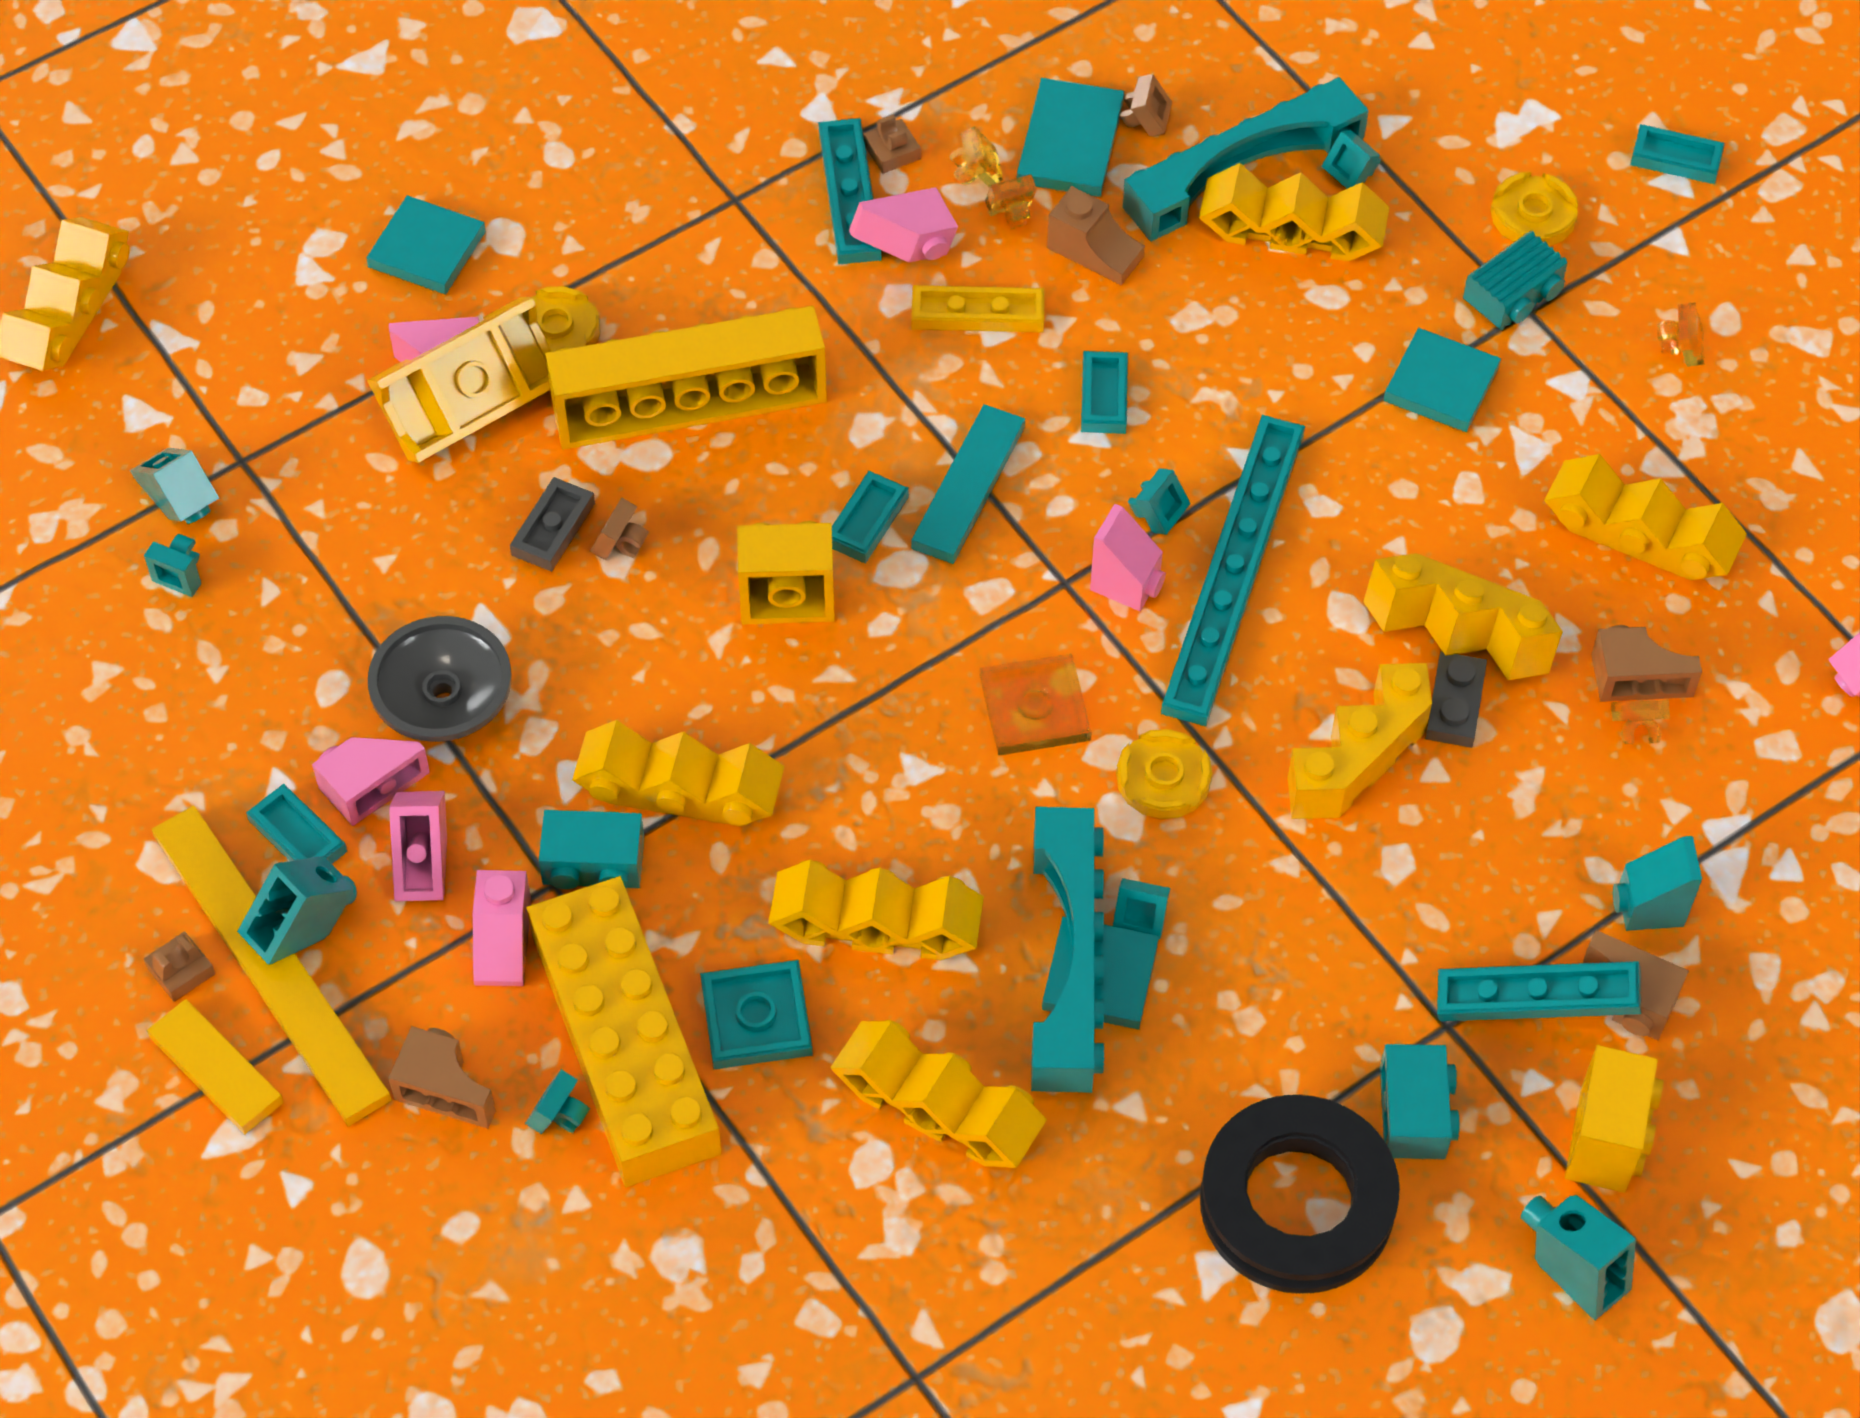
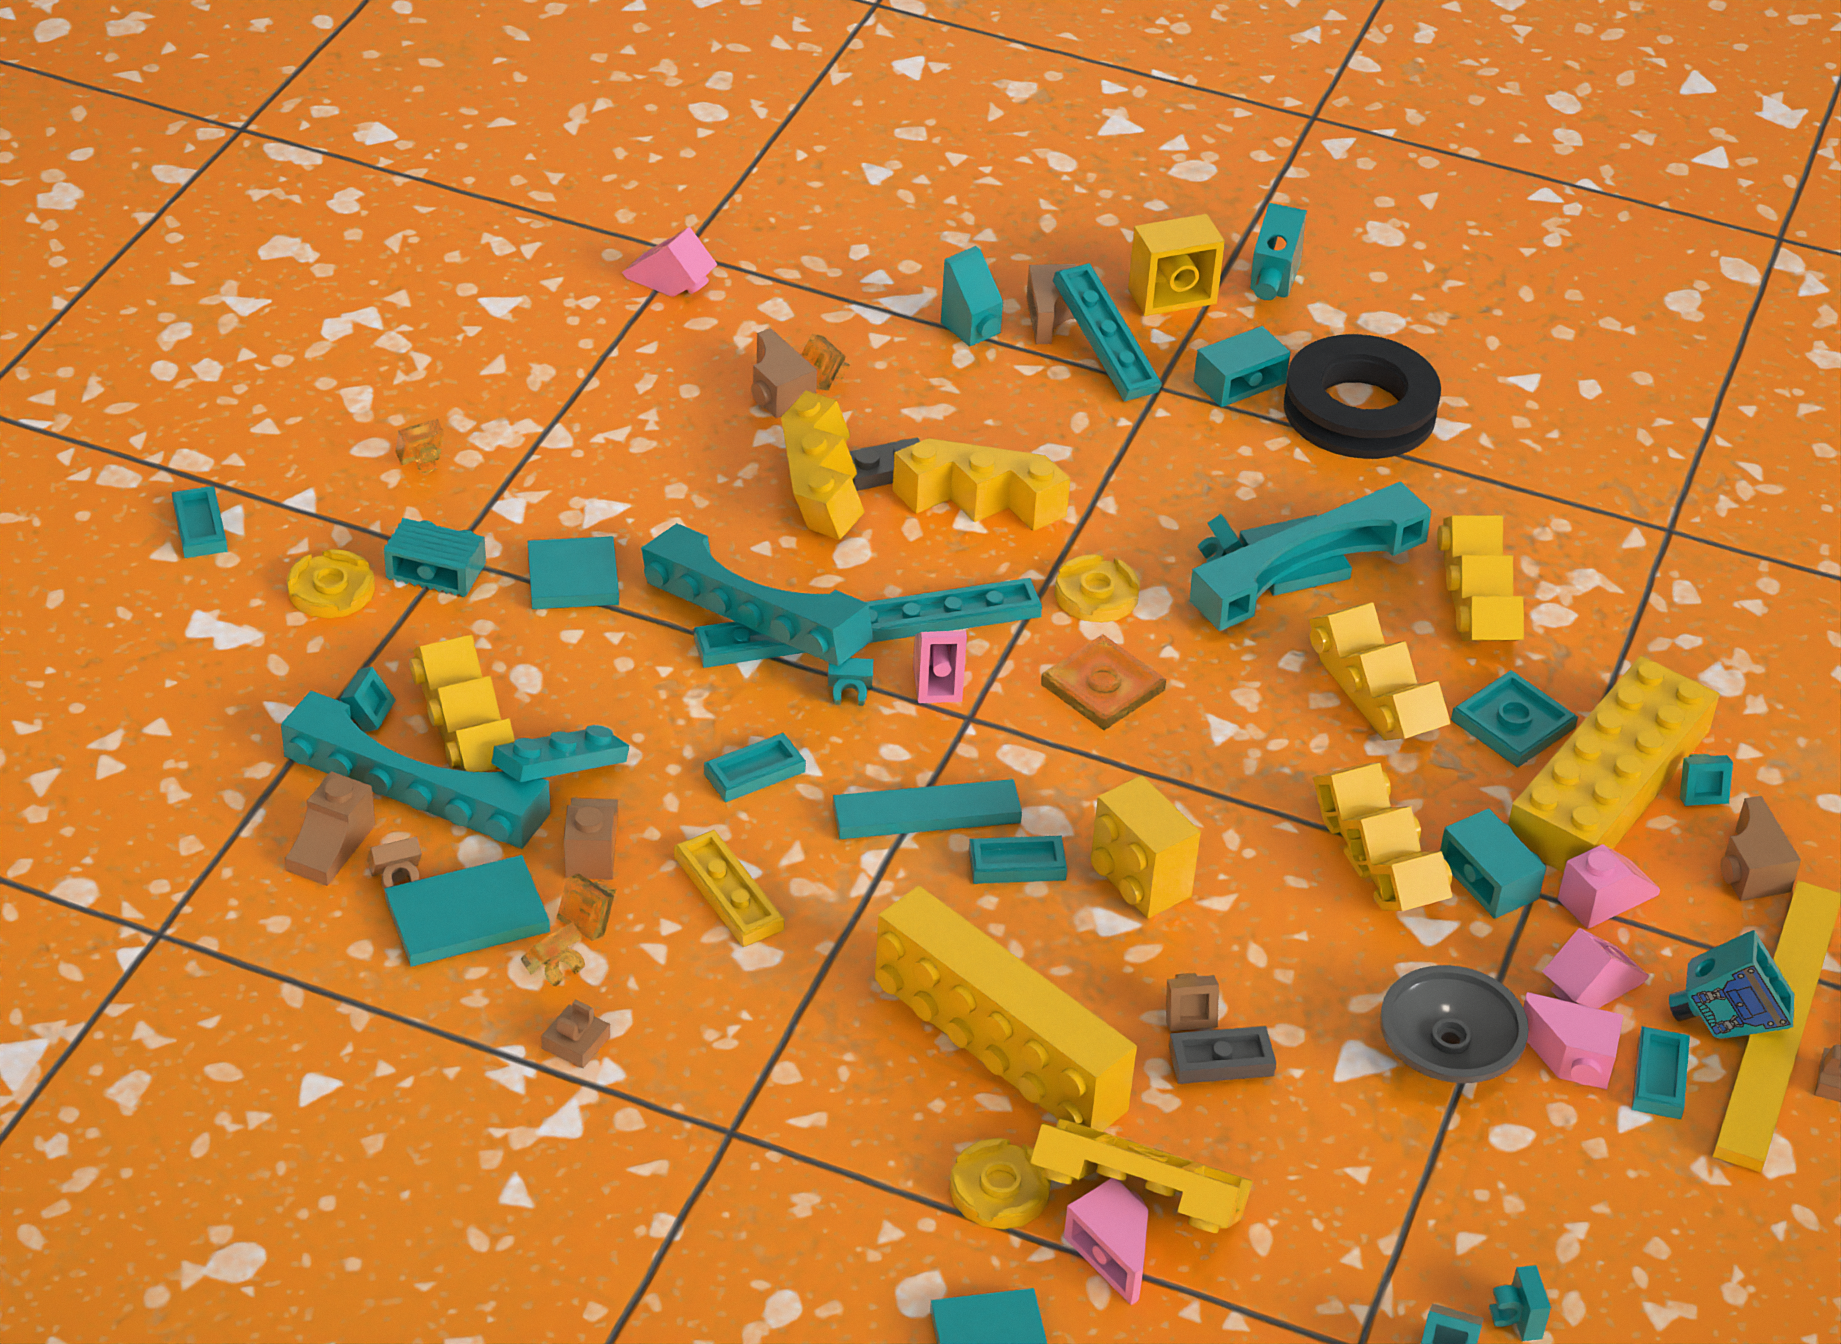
camera: 125 degrees left, 15 degrees down
teal tile [818,118,881,265] -> none
bright pink slope [849,187,958,262] -> none
yellow brick [1544,454,1747,580] -> none
none -> medium nougat arch [285,771,375,886]
none -> teal plate [491,725,630,782]
none -> teal arch [641,523,873,666]

